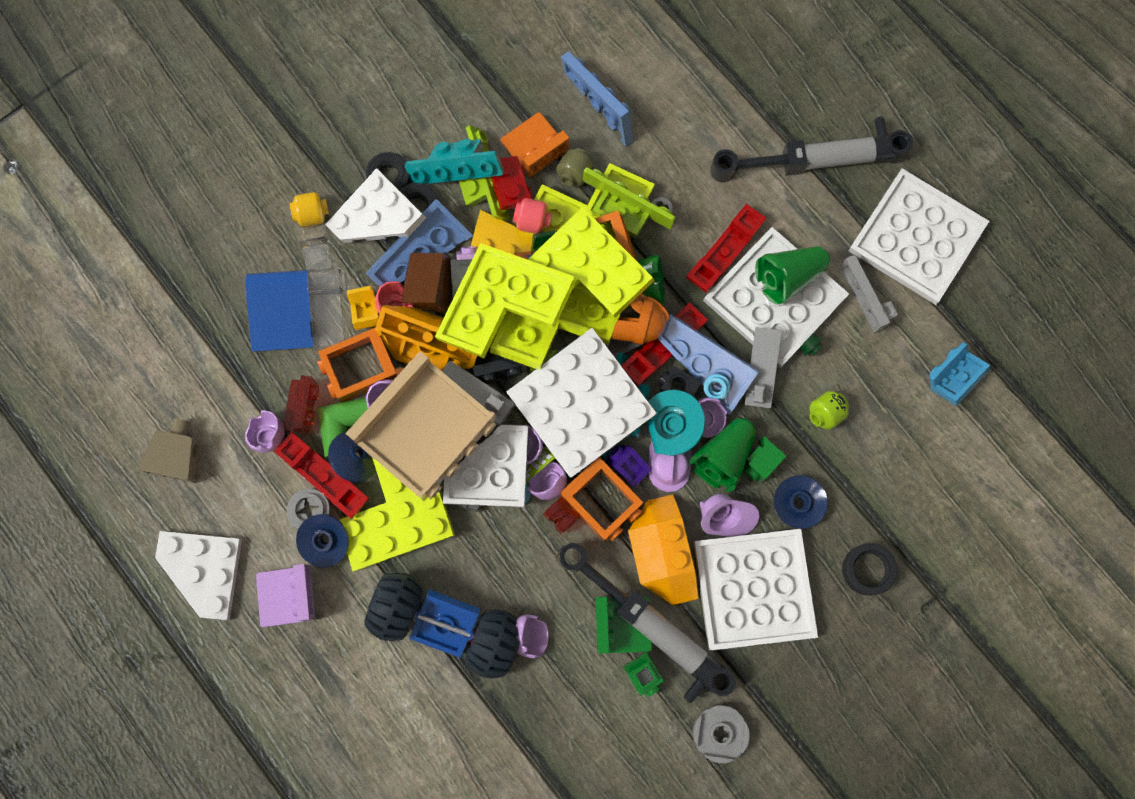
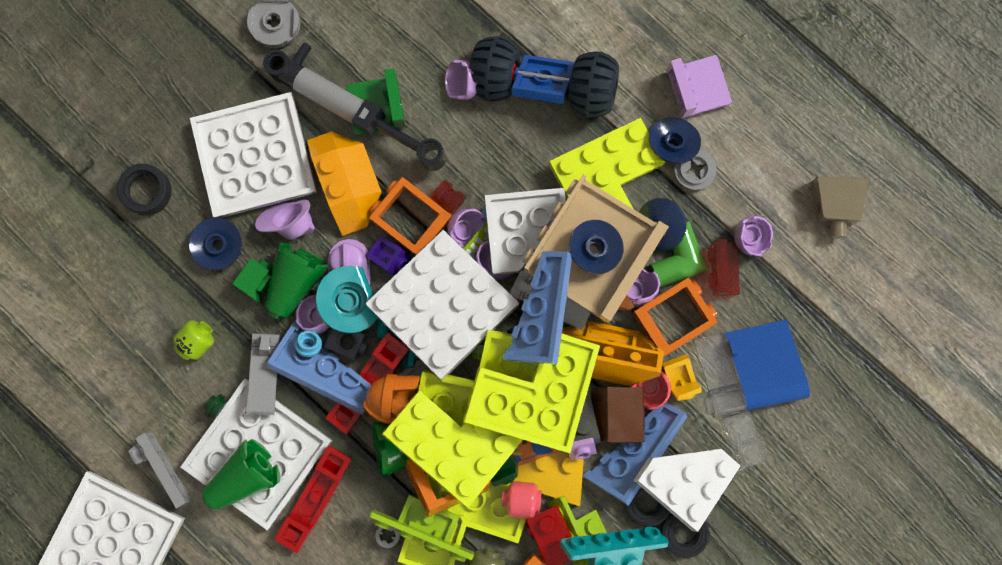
camera: 175 degrees right, 5 degrees up
white plate [155,531,242,620] -> none
red slope [274,432,369,519] -> none
yellow head [290,192,329,228] -> none
green window [622,652,664,698] -> none
dark azure bracket [929,342,990,406] -> none
none -> medium blue wing [503,251,572,365]
none -> dark blue dish [569,220,624,274]

